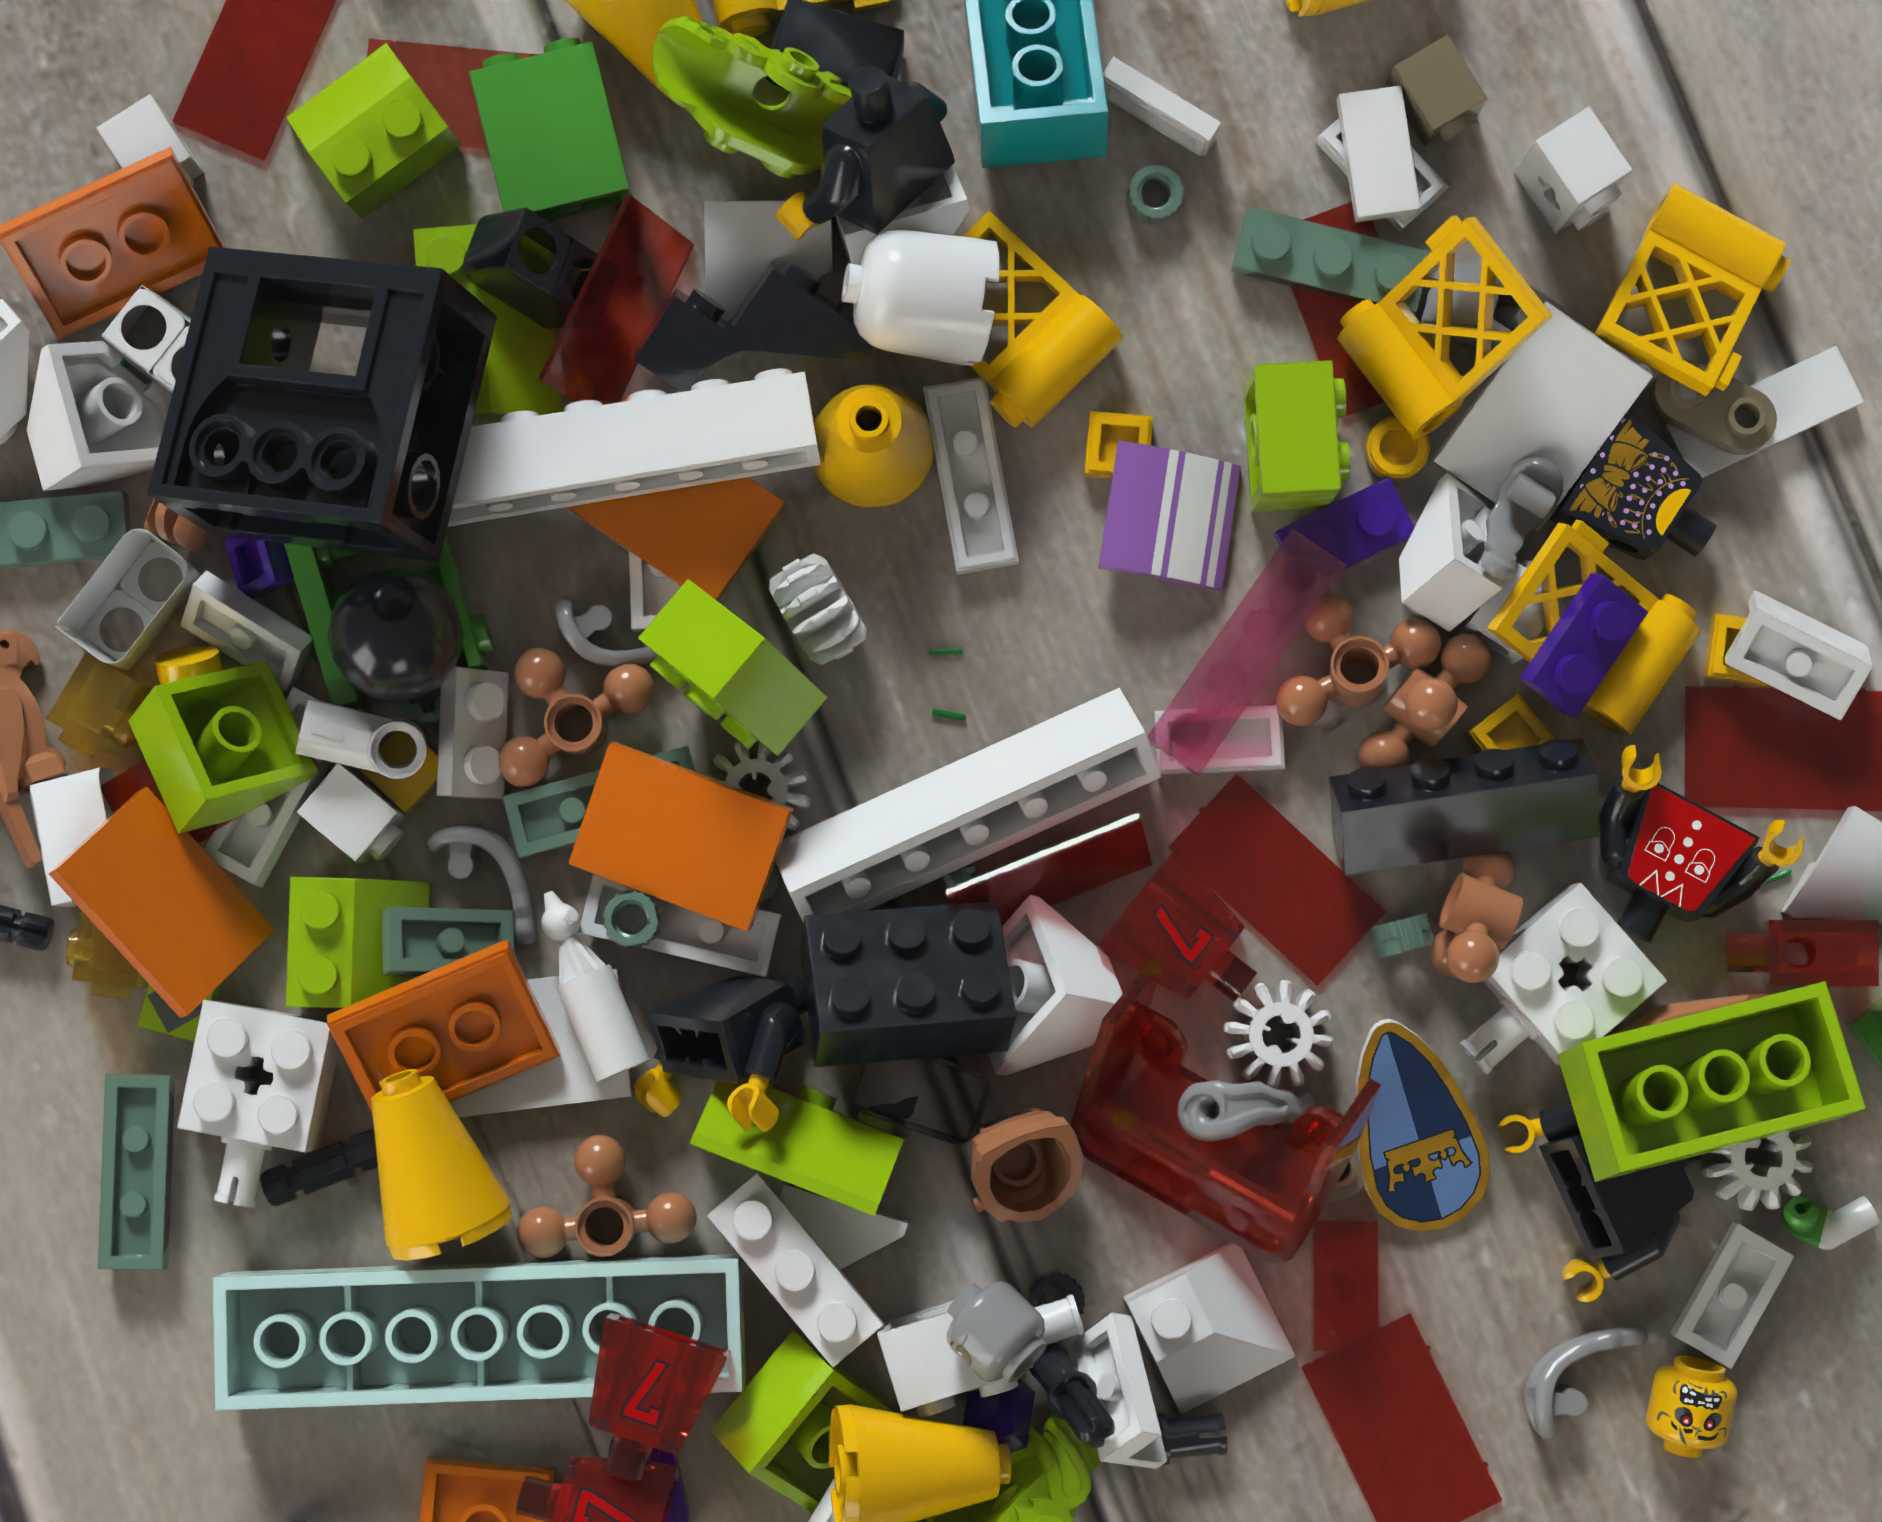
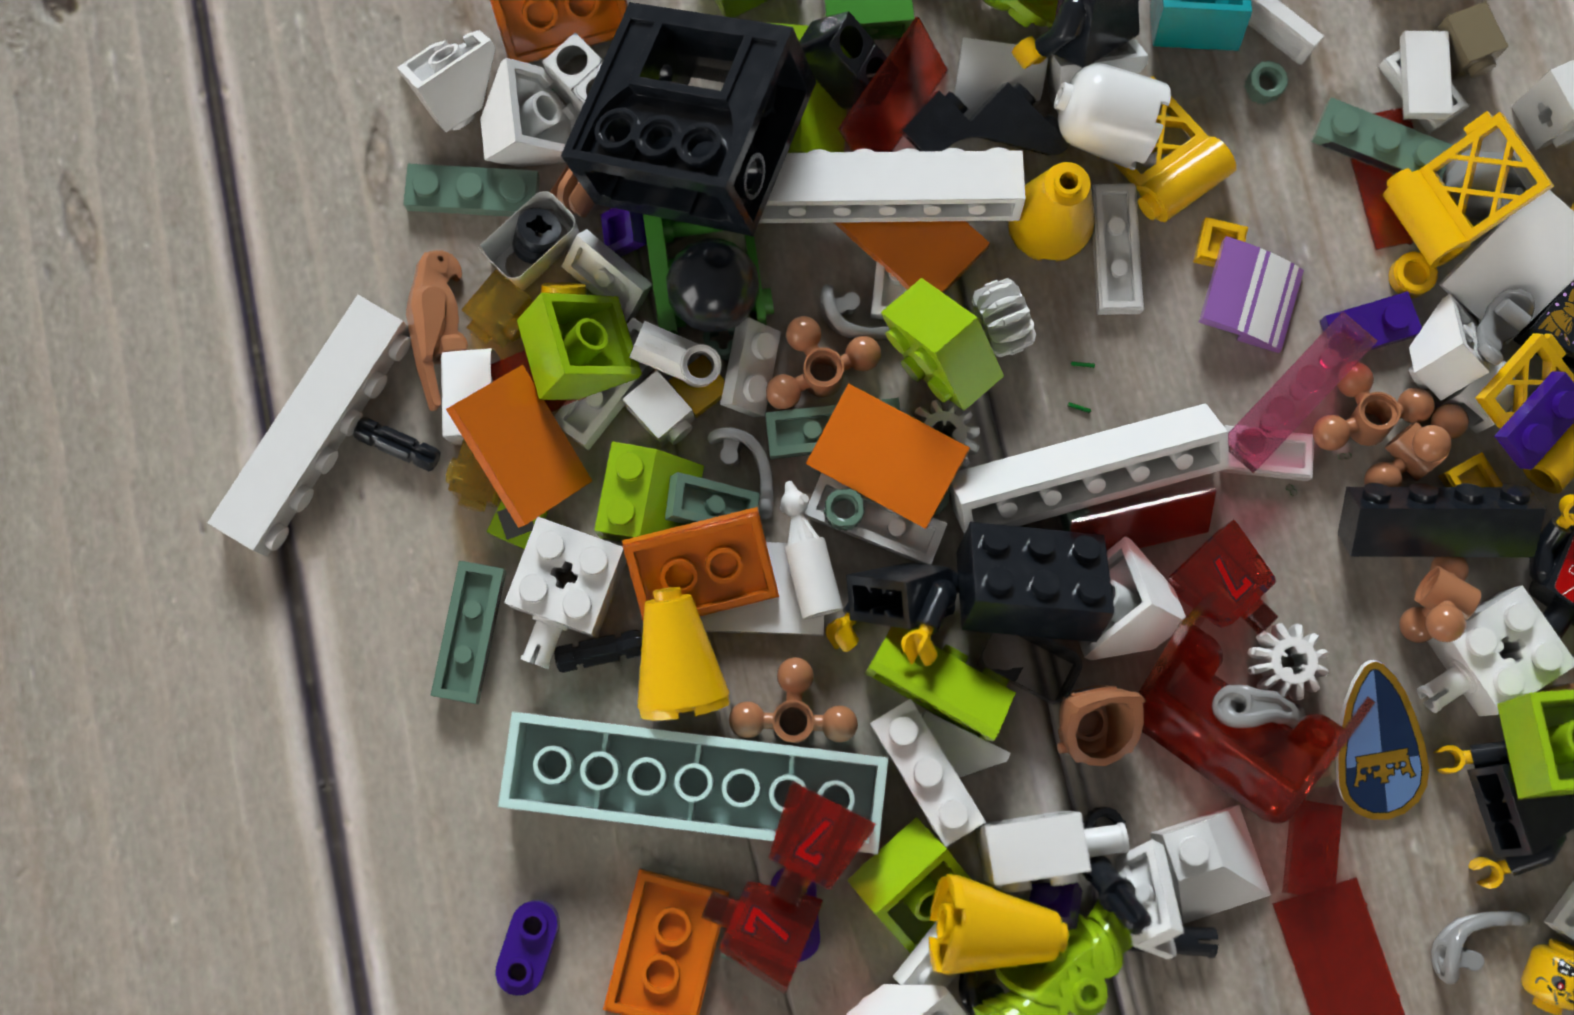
camera: 10 degrees right, 5 degrees down
light grey head [946,1282,1047,1383] -> none
clear red piece [1167,773,1386,986] -> none
lime brick [1243,360,1351,513] -> none
sand green axle [1371,913,1434,958] -> none
none -> black wheel [512,208,561,264]

